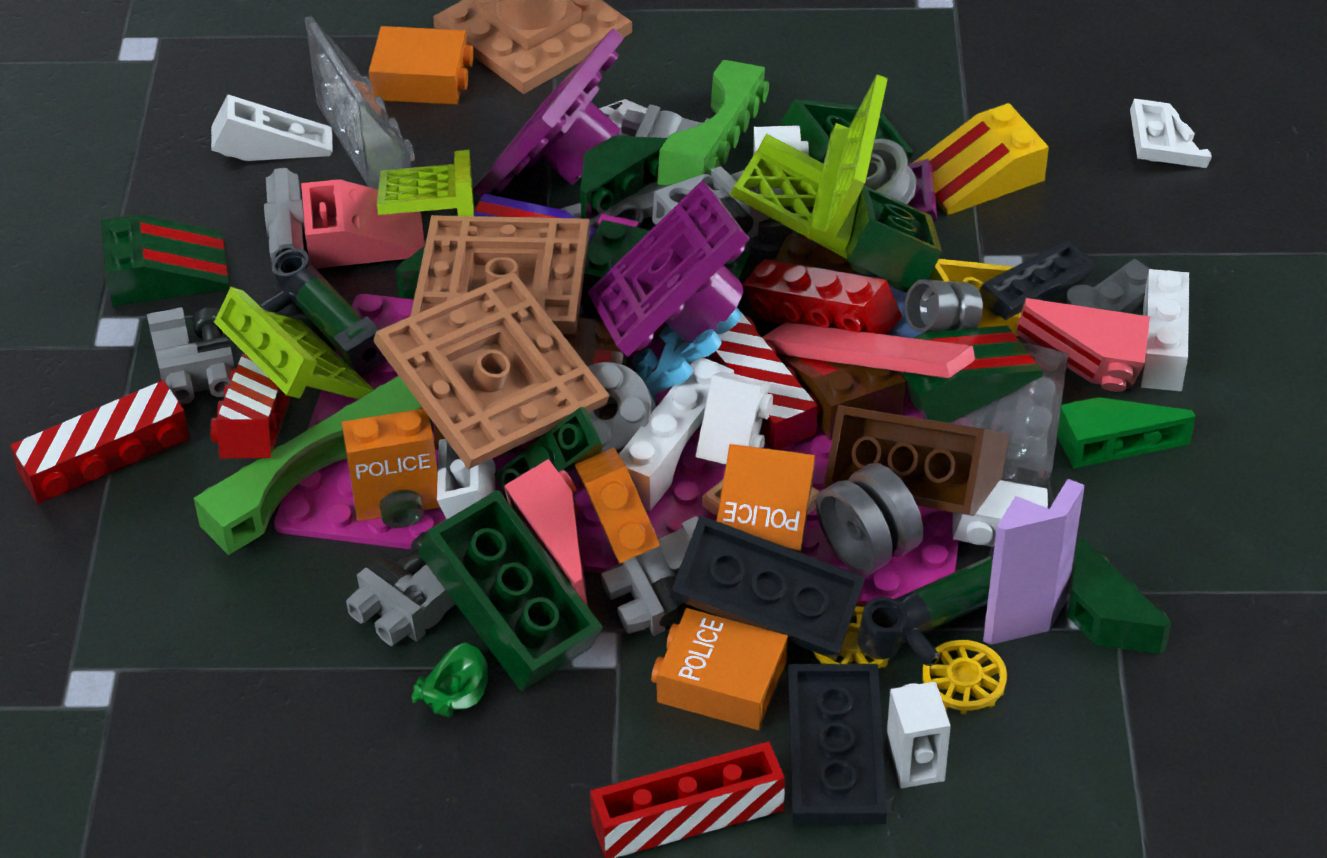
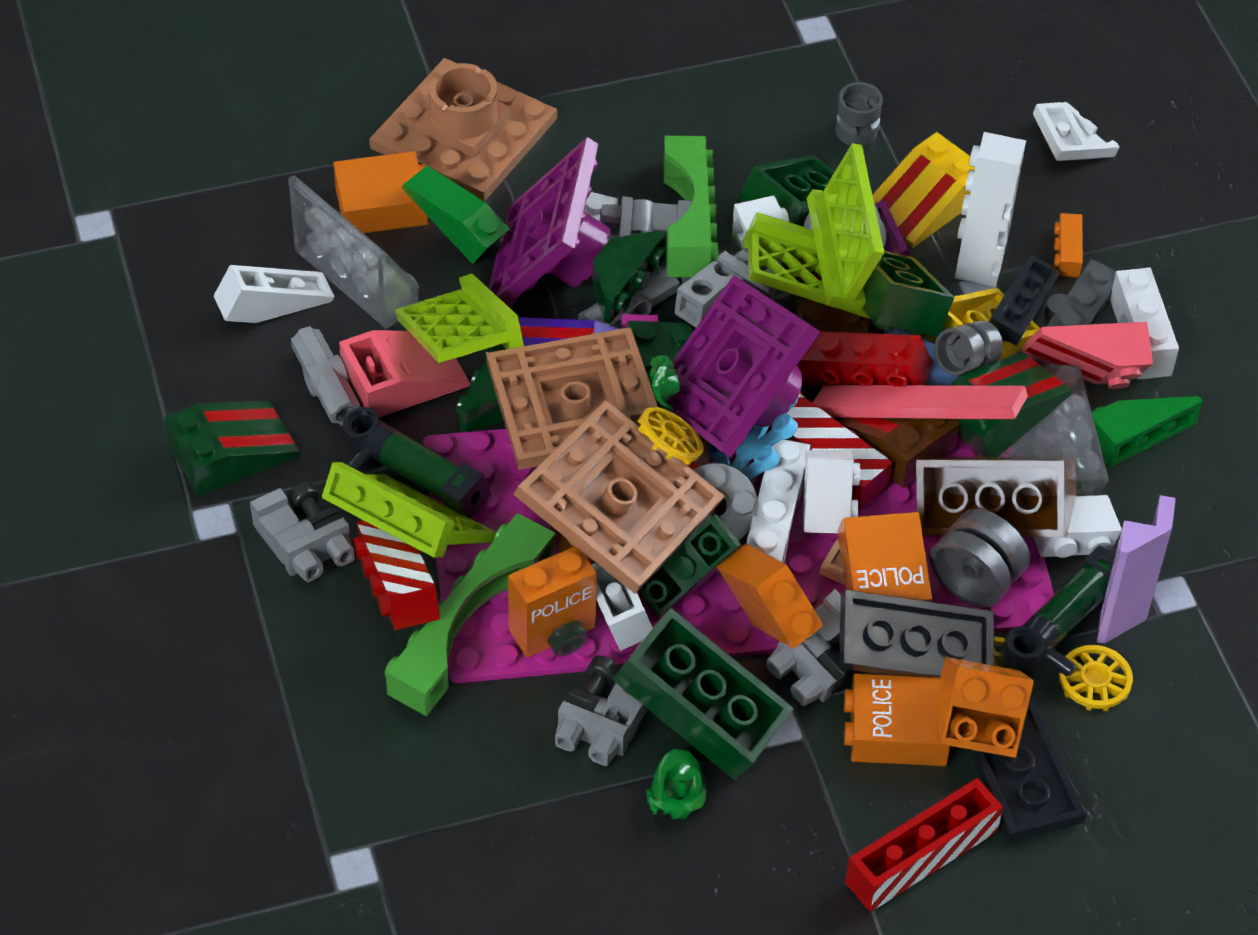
camera: 20 degrees left, 5 degrees up
brick [10,380,190,504] -> none
coral slope [504,459,588,607] -> none
white brick [886,682,951,789] -> none
dark green slope [1068,539,1171,654] -> none
none -> green slope [402,165,509,265]
none -> yellow wheel [638,407,704,465]
none -> green hat [649,355,681,411]
none -> dark grey wheel [835,82,883,146]
none -> orange slope [937,657,1034,758]
none -> white wedge [955,132,1026,287]
none -> orange piece [1054,213,1083,278]

